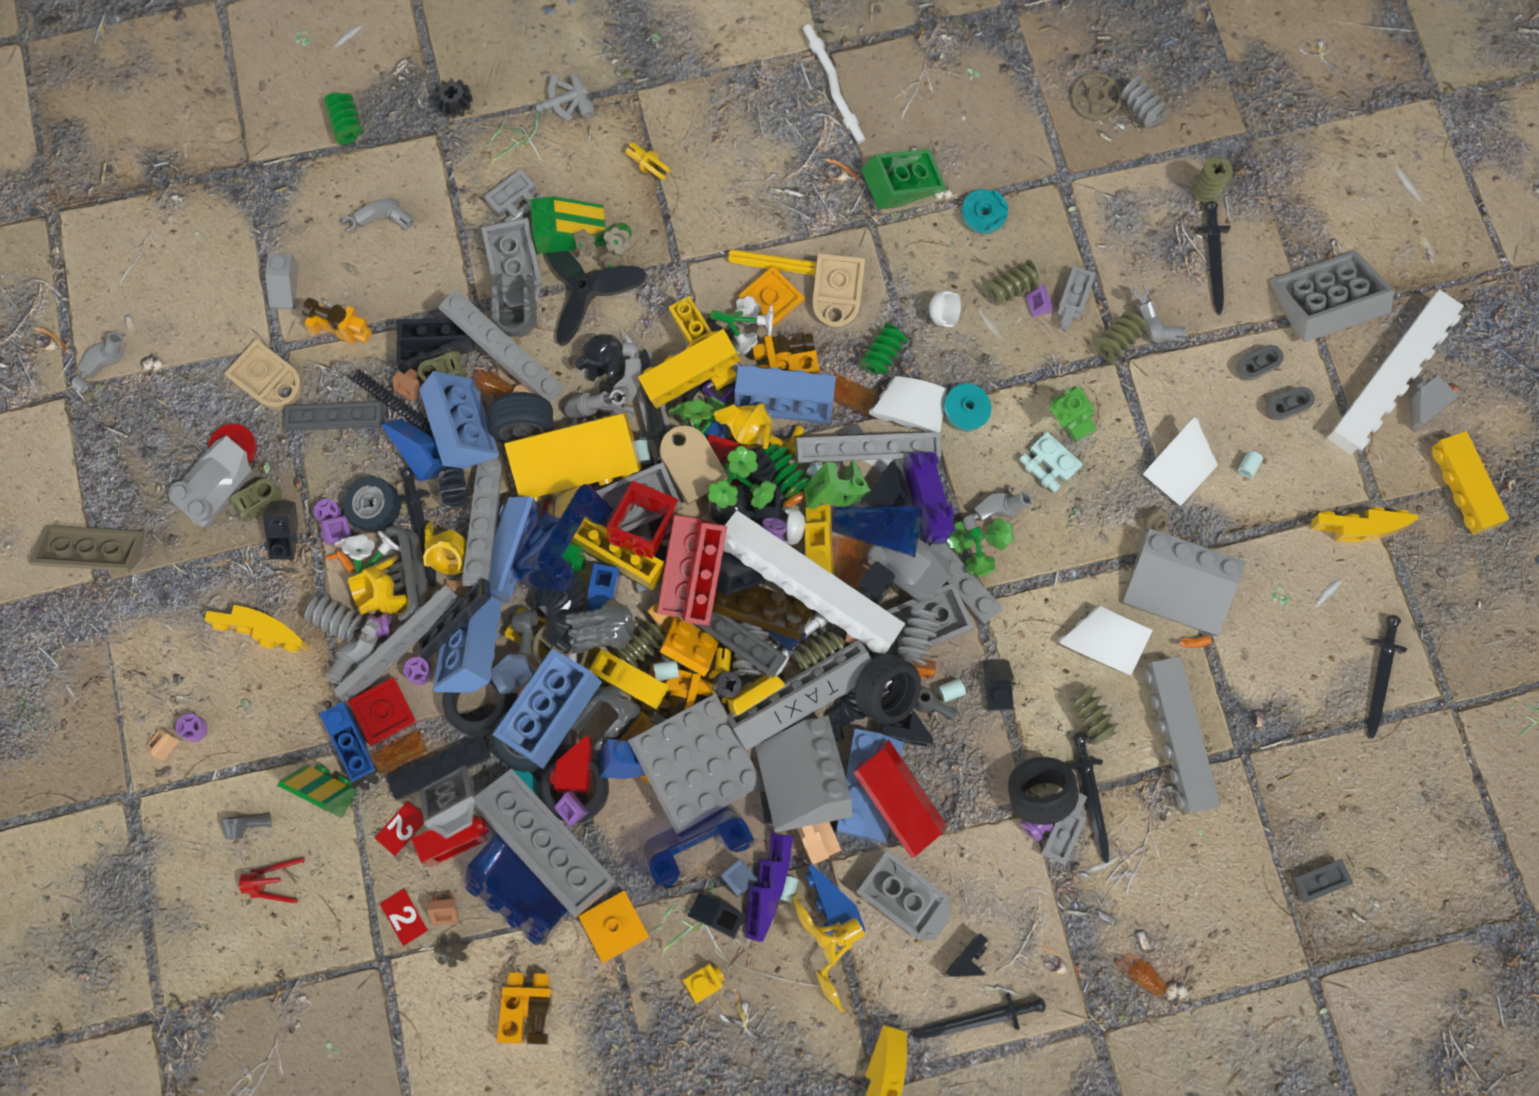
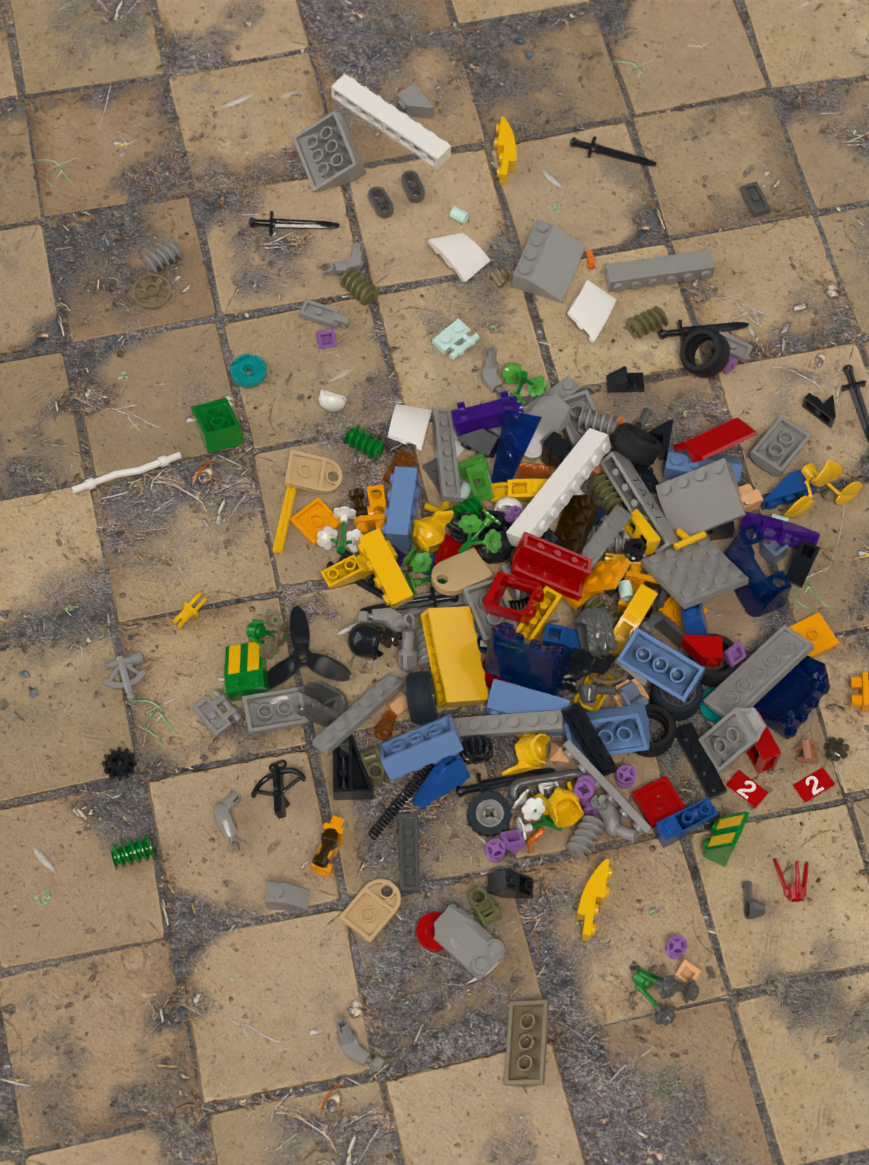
camera: 90 degrees left, 10 degrees down
clear orange plate [373,731,428,775] -> none
nougat tile [393,368,420,402] -> none
yellow bracket [683,963,725,1004] -> none
light aqua hinge [938,678,966,703] -> none
teal plate [943,383,992,432] -> none
olive piece [986,259,1039,306] -> none
bright green tile [1049,386,1097,443] -> none
clear orange cone [1128,958,1168,998] -> none
olive piece [1193,156,1233,204] -> none
yellow brick [1431,431,1509,535] -> none
none -> black piece [251,760,306,819]
none -> medium lavender wheel [574,774,596,799]
none -> dark grey plant [633,968,700,1026]
none -> yellow piece [673,528,706,550]

